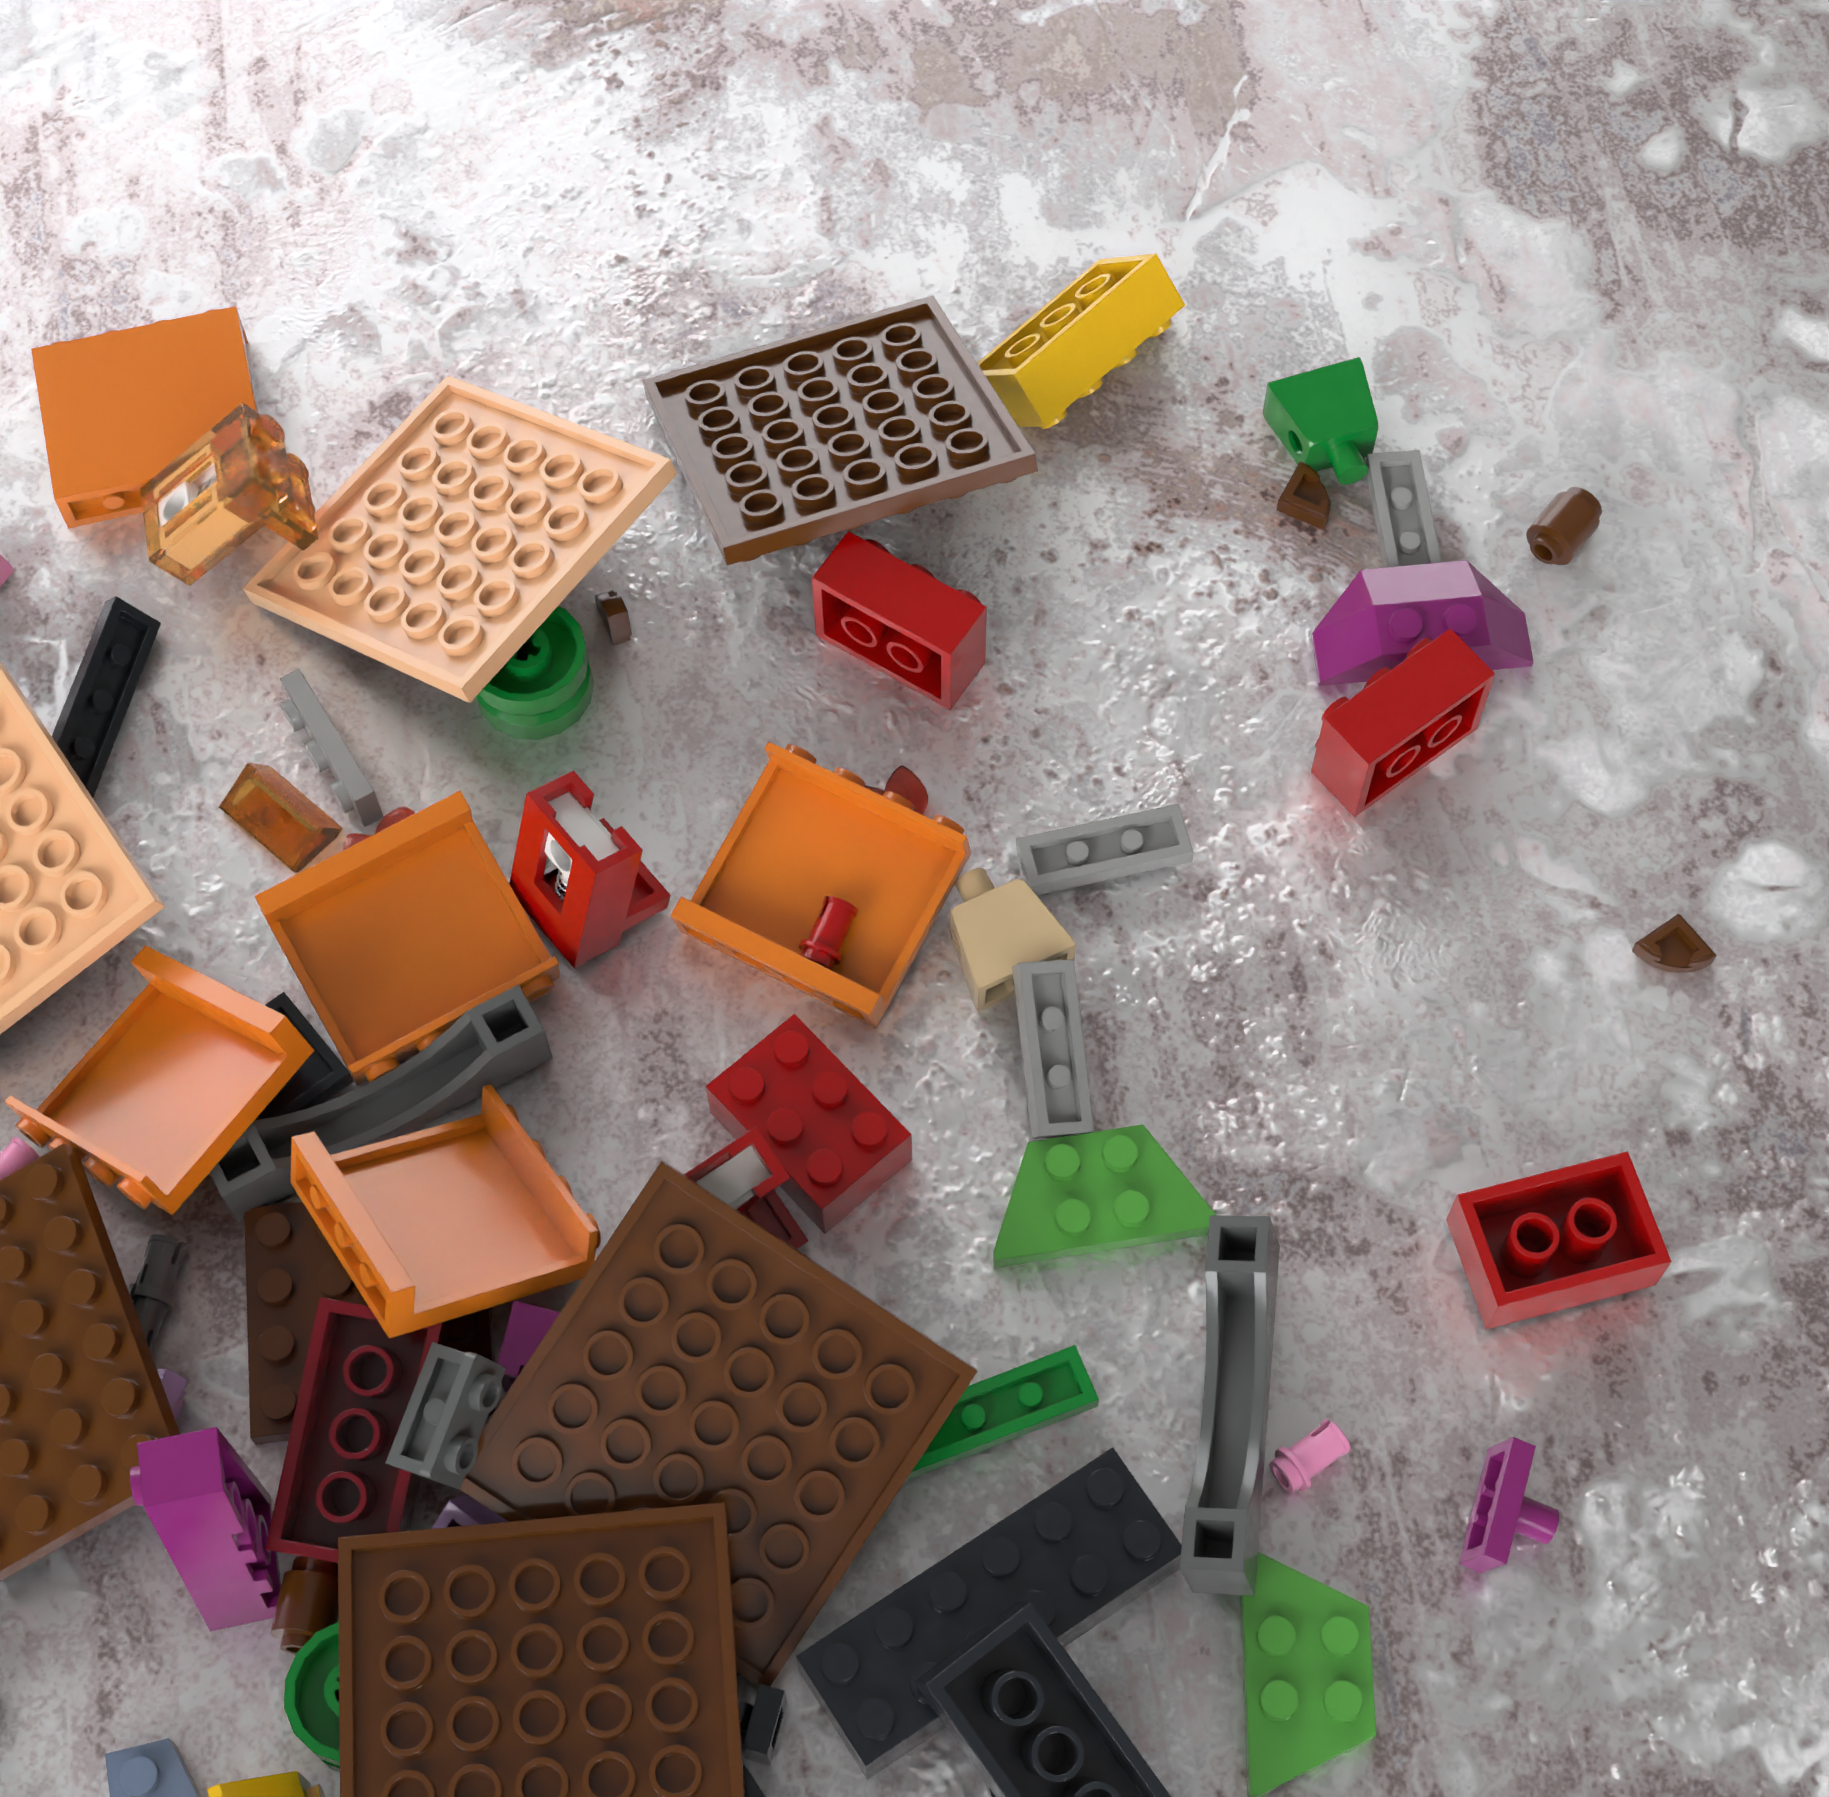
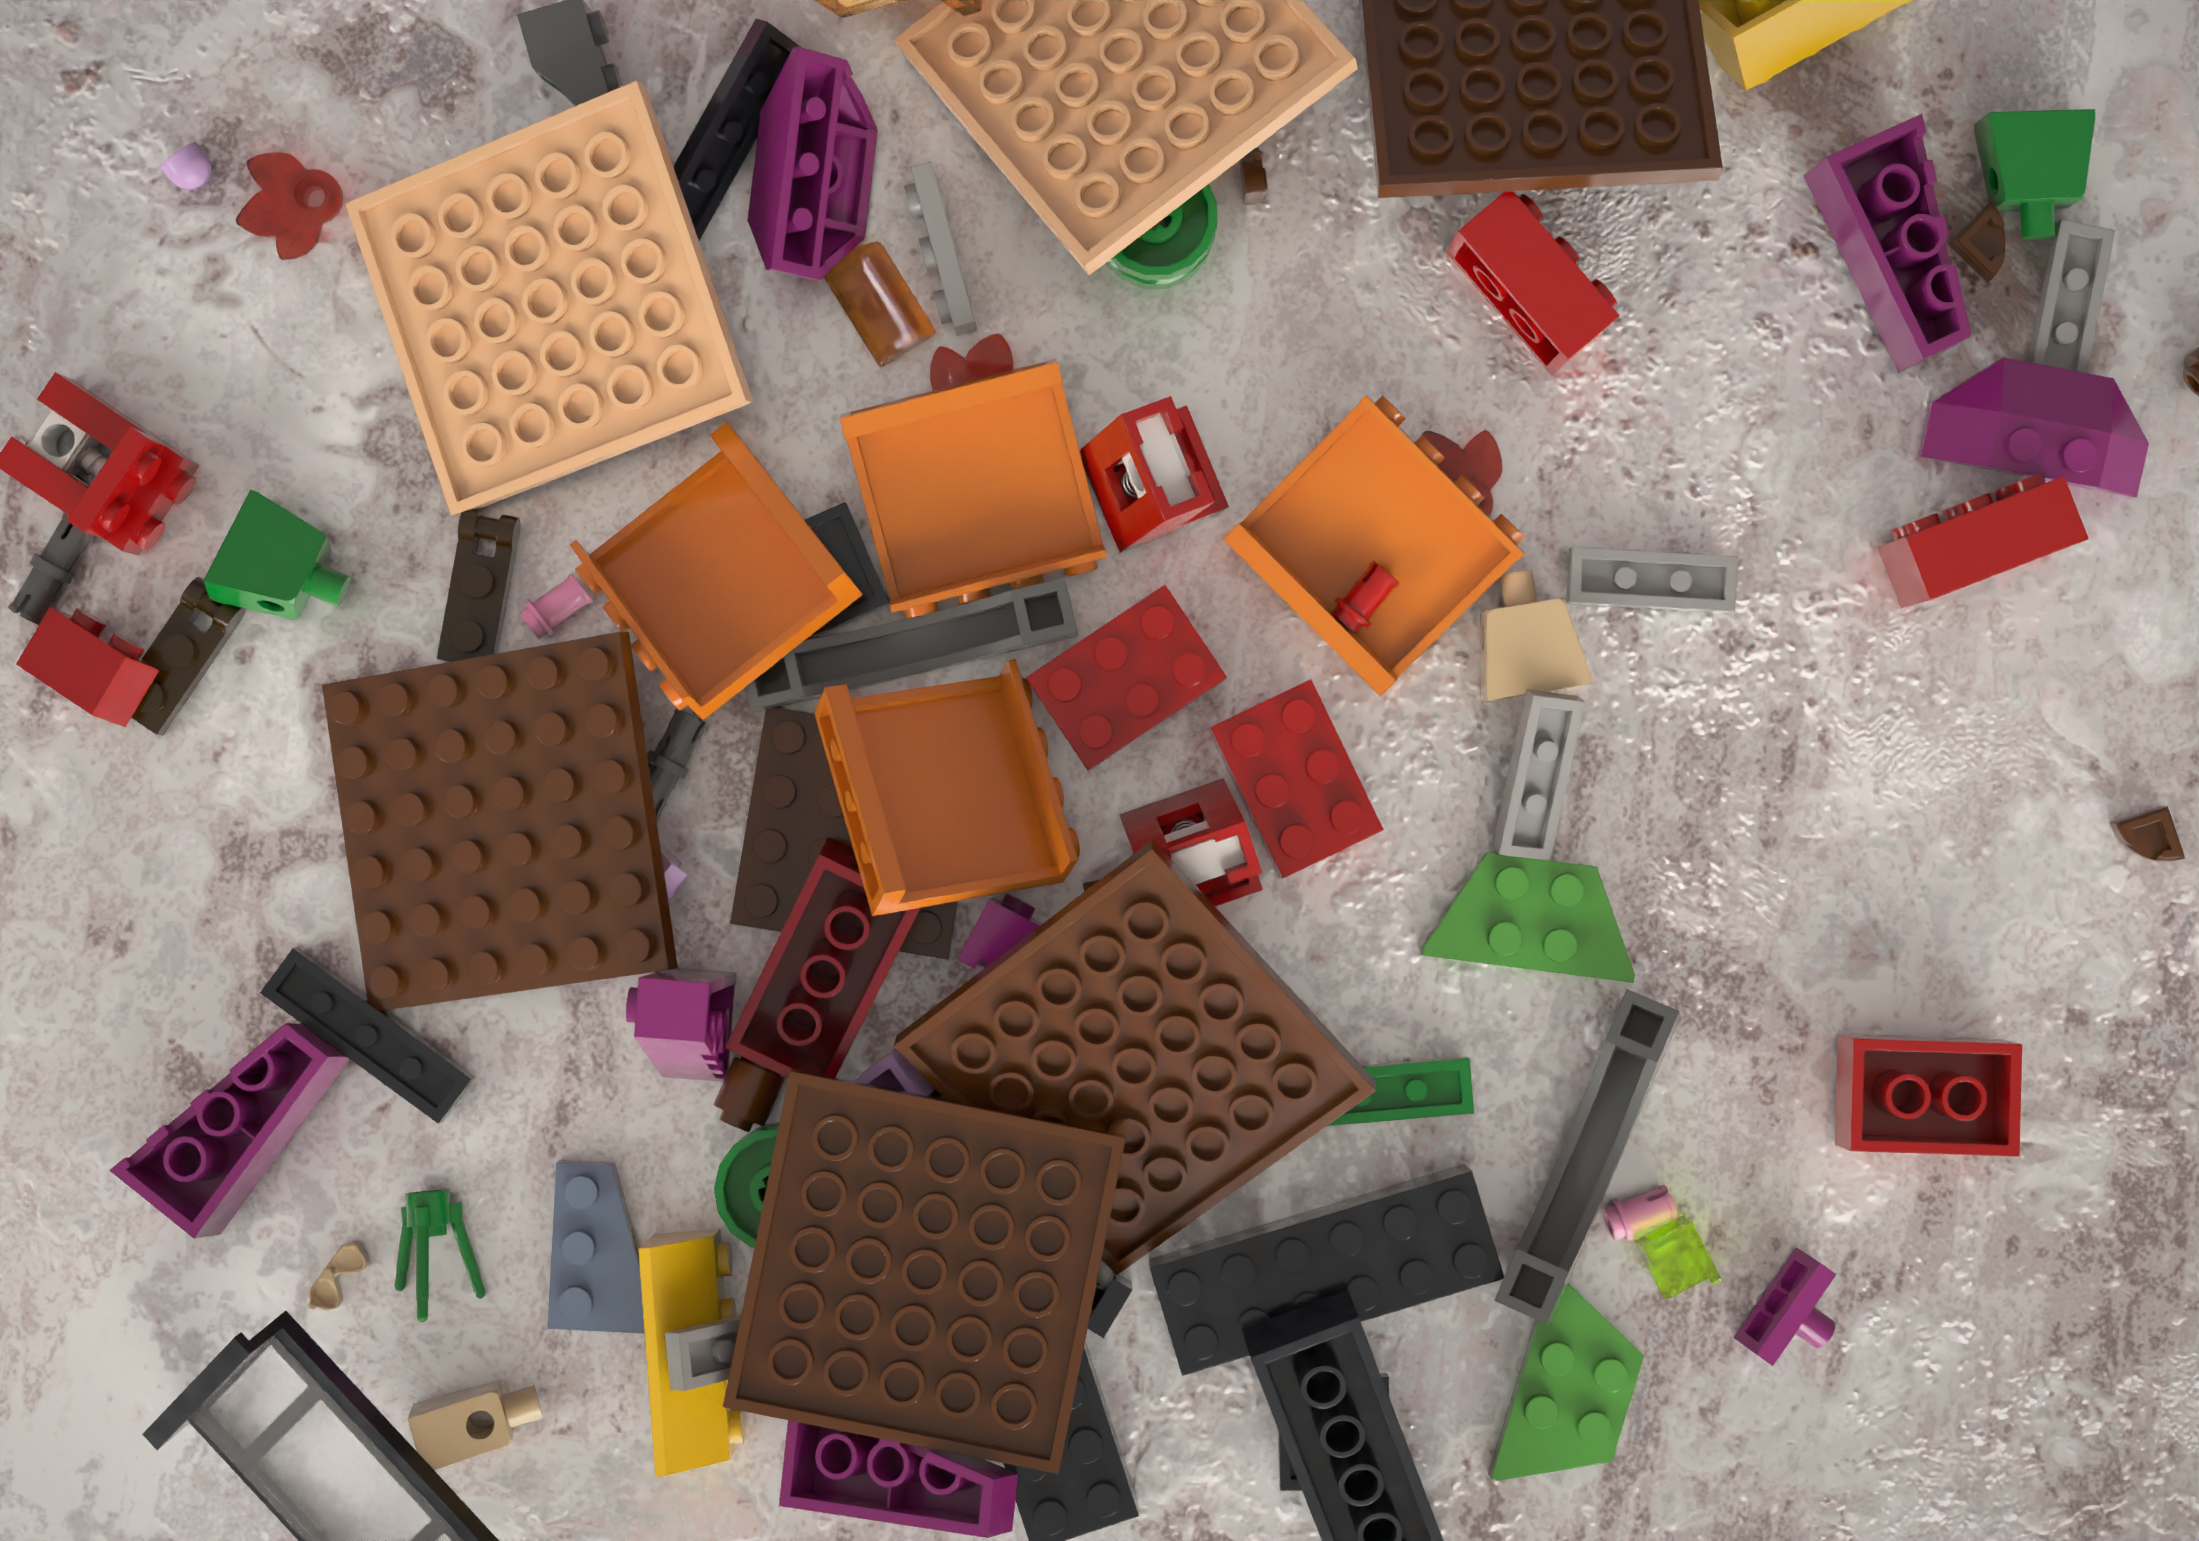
camera: 15 degrees right, 25 degrees up
dark grey bracket [385,1342,506,1490] -> none
none -> magenta wedge [747,47,878,281]
none -> red brick [1026,585,1227,772]
none -> clear neon green panel [1633,1215,1722,1299]
none -> magenta wedge [1803,114,1971,373]

